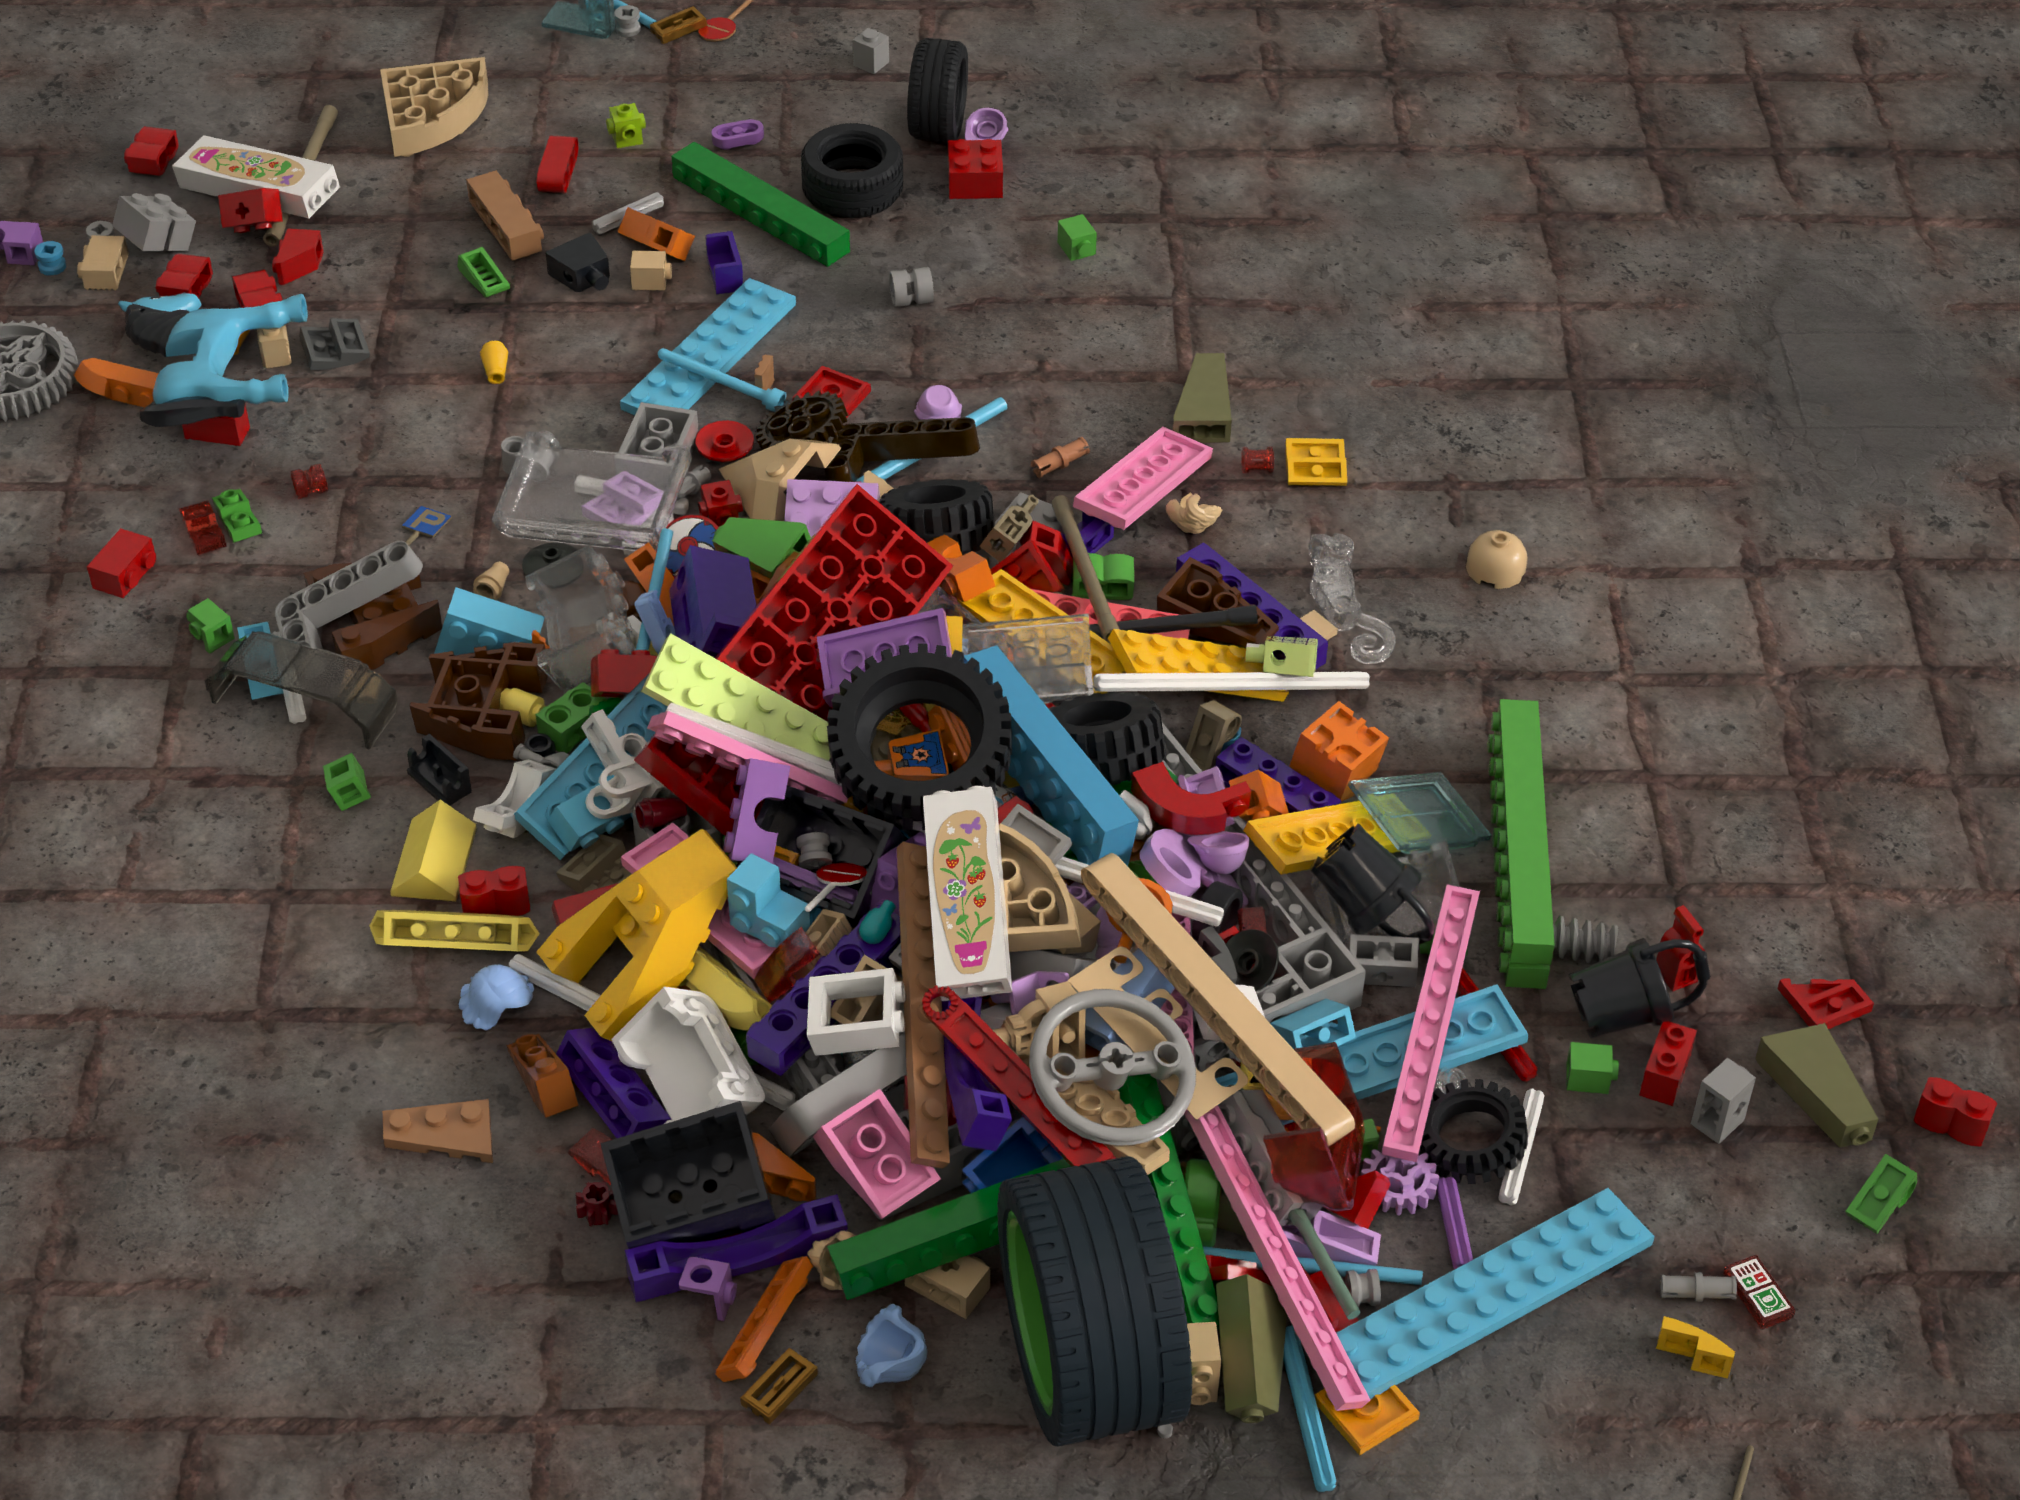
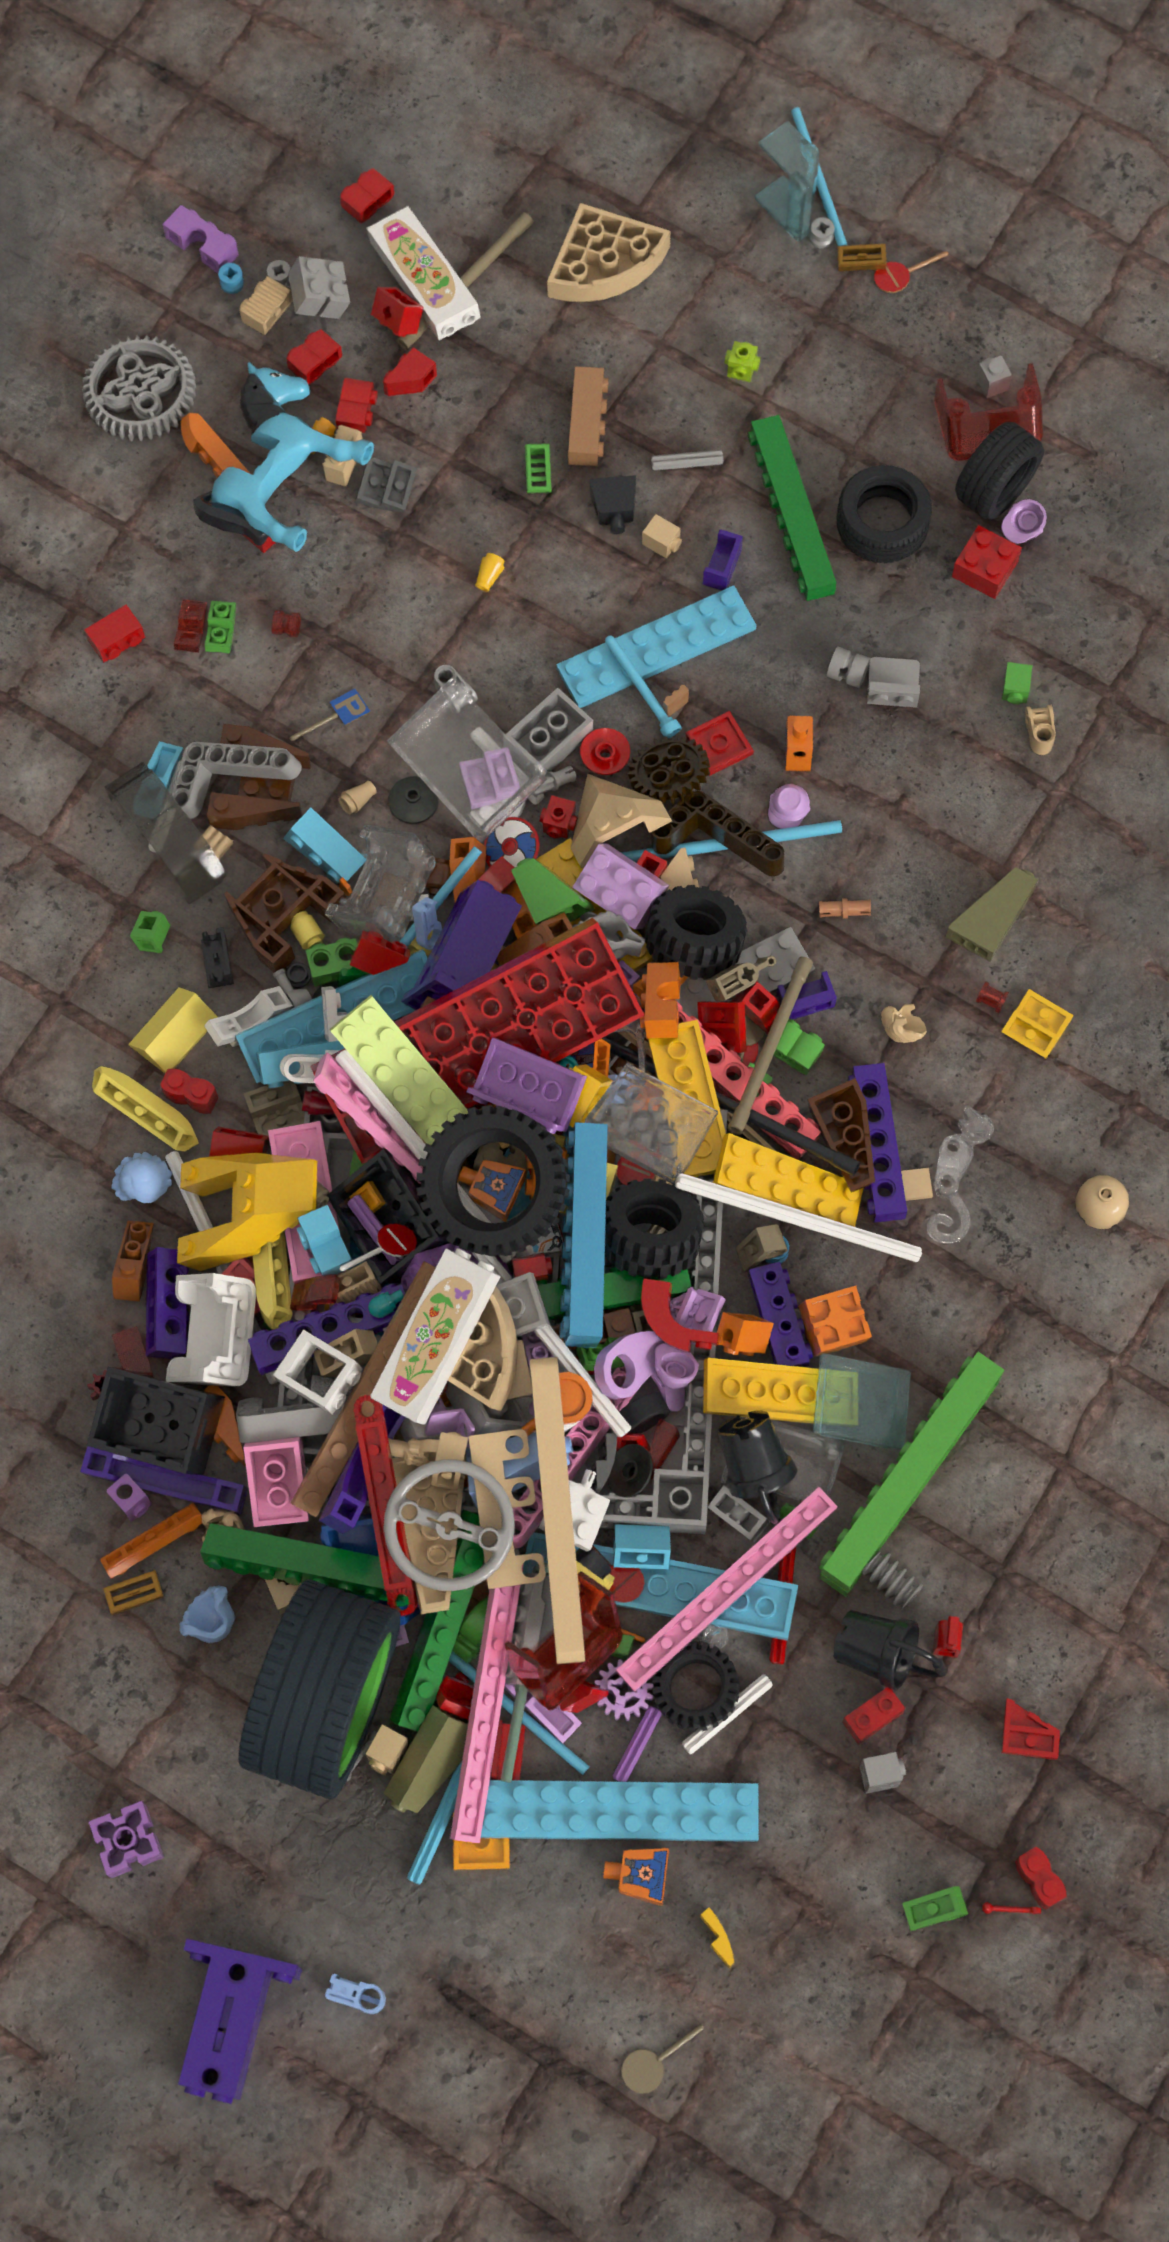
camera: 35 degrees right, 25 degrees up
bright green brick [186,598,235,654] -> none
medium nougat wing [382,1099,493,1163] -> none
red beam [537,135,579,193] -> none
orange slope [618,207,695,261] -> none
medium lavender plate [711,119,764,150] -> none
medium lavender arch [723,758,790,863] -> none
light grey wheel [796,832,832,869] -> none
bright pink plate [1073,427,1213,530] -> none
white arm [1119,790,1153,840] -> none
yellowish green torso [1246,636,1318,677] -> none
light grey wheel [1345,1269,1381,1306] -> none
bright green brick [1566,1042,1619,1094] -> none
light grey pin [1660,1272,1737,1302] -> none
tile [1723,1255,1796,1330] -> none
olive slope [1755,1023,1879,1148] -> none
none -> torso [603,1848,669,1906]
none -> orange torso [785,716,813,771]
none -> light grey bracket [867,657,920,707]
none -> clear red windscreen [934,363,1043,461]
none -> red hinge [982,1902,1041,1914]
none -> tan piece [1025,705,1056,755]

